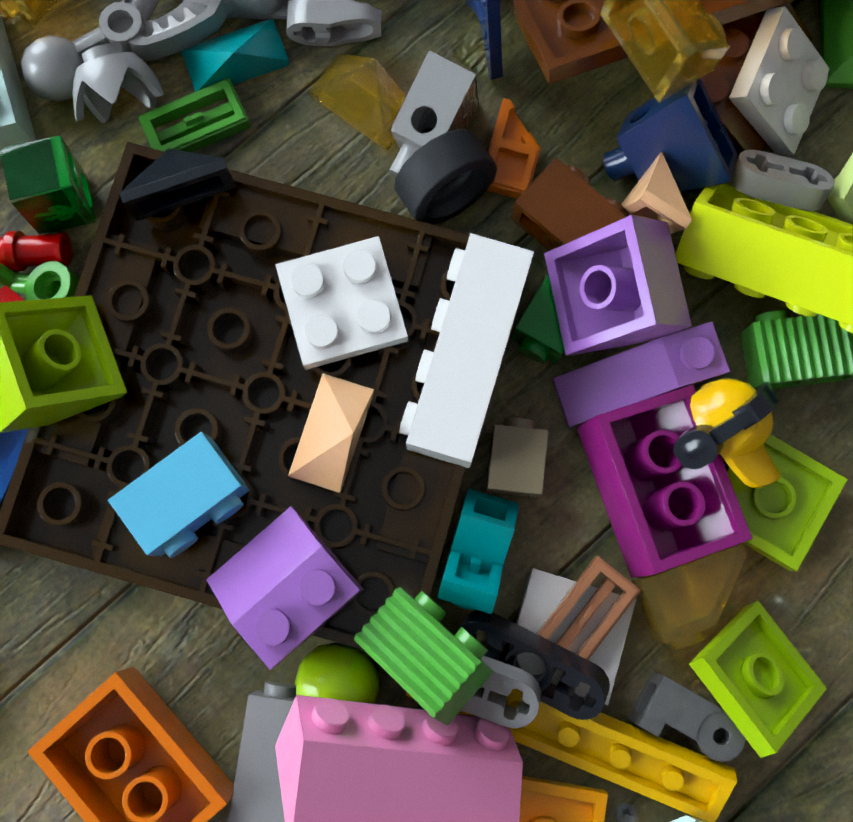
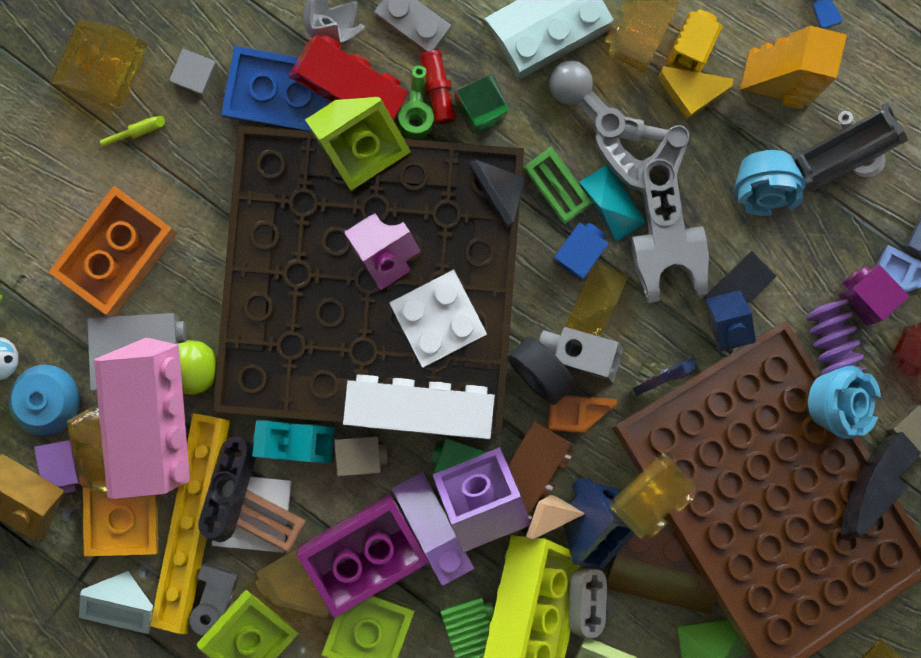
camera: 75 degrees right, 5 degrees up
light grey piece [72,43,164,124] -> none
medium azure brick [108,432,250,558] -> none
medium lavender slope [207,506,364,670] -> none
light nougat slope [288,374,375,493] -> none
bright green brick [354,587,494,725] -> none
light grey beam [461,656,541,728] -> none
cap [673,378,780,488] -> none
white plate [729,6,830,155] -> none
none -> magenta brick [344,213,421,290]
none -> blue brick [553,222,609,281]

